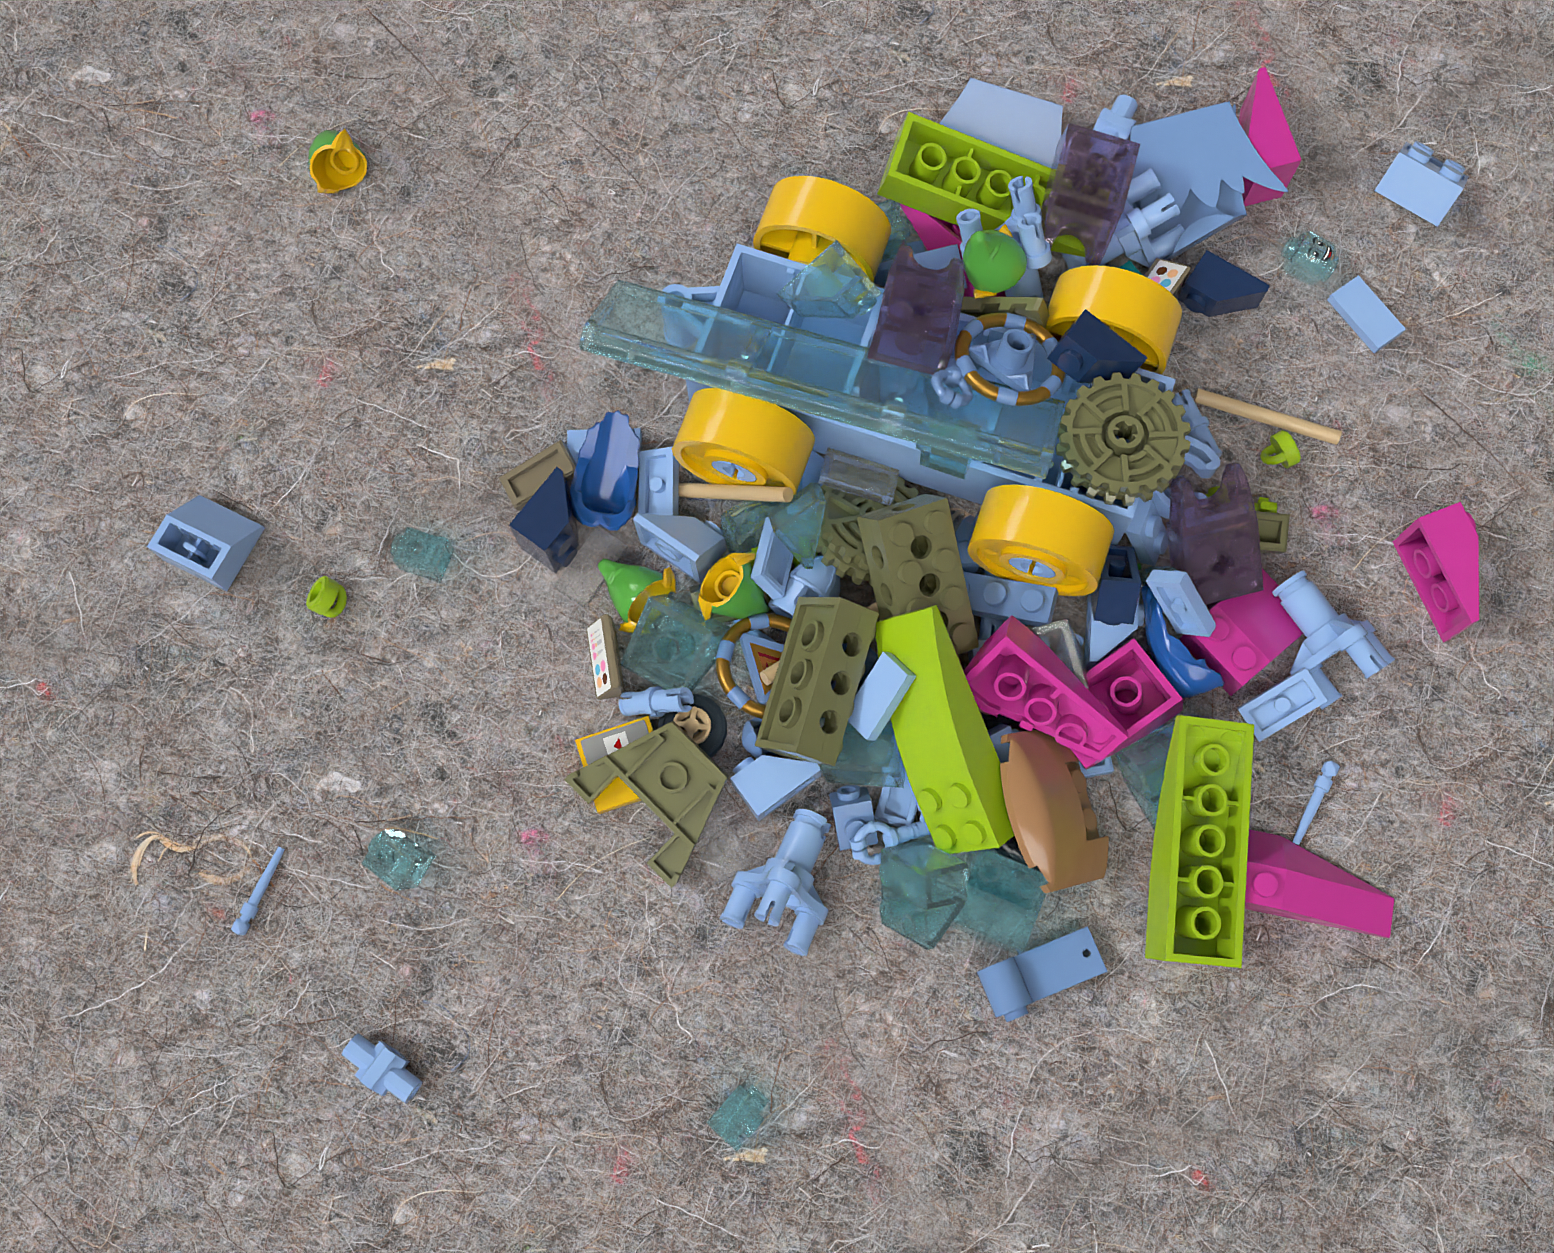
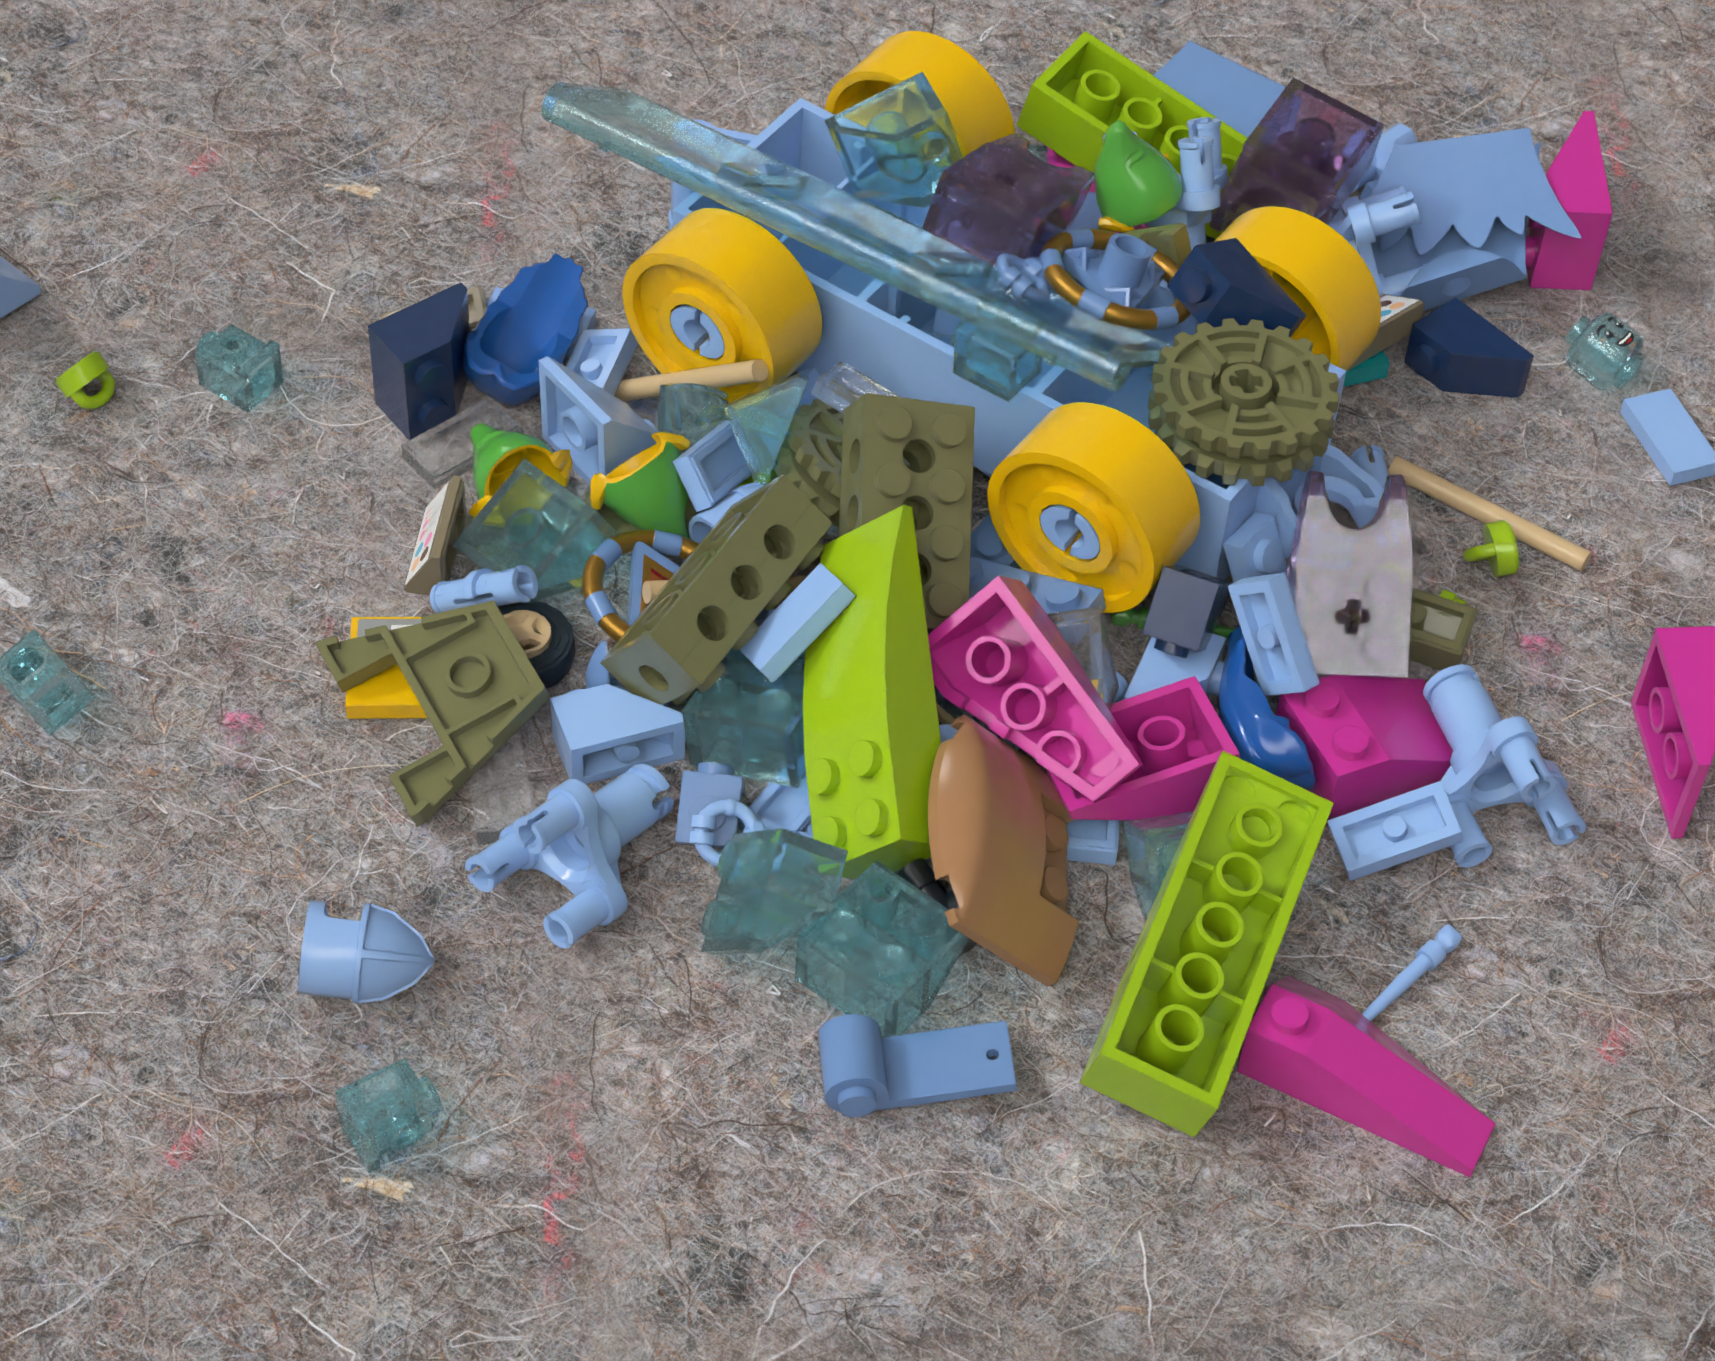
camera: 10 degrees right, 25 degrees down
none -> light blue helmet [298,900,434,1004]

